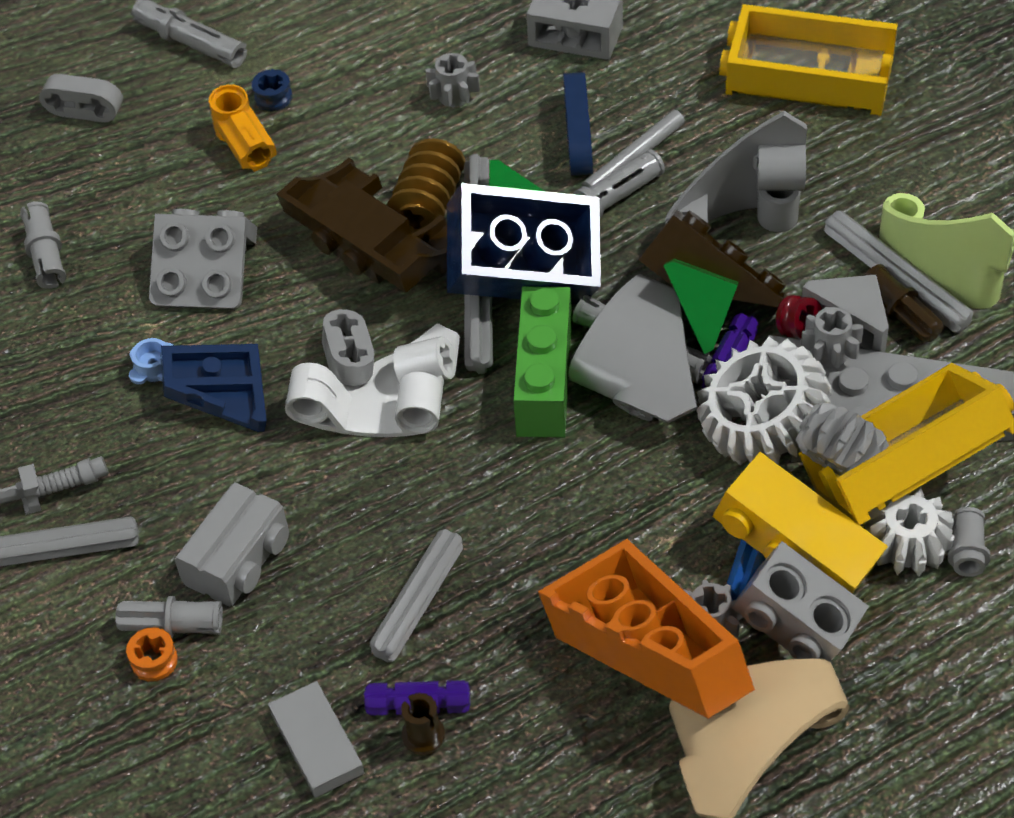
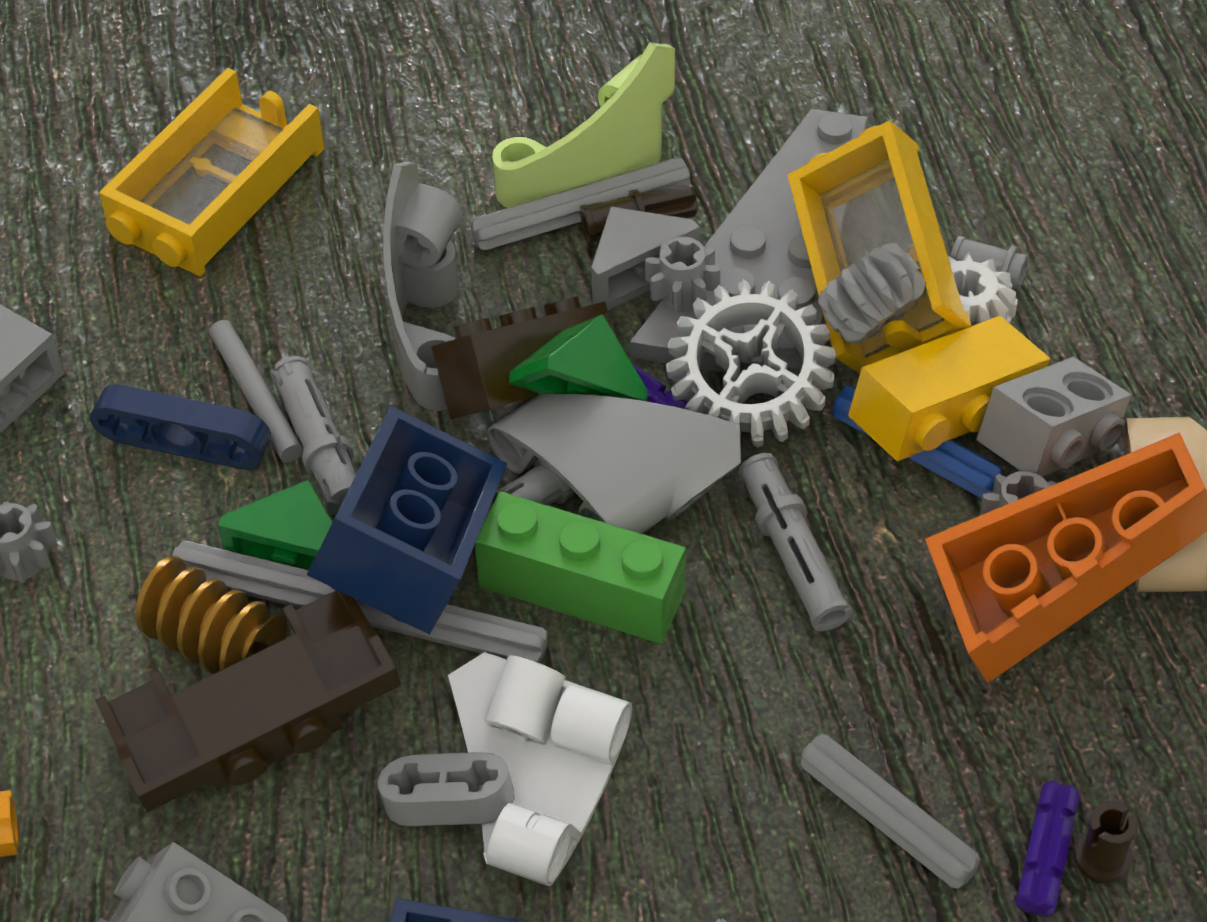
camera: 75 degrees left, 0 degrees up
dark red bush [776,295,822,340] -> none
none -> light grey pin [738,453,852,631]

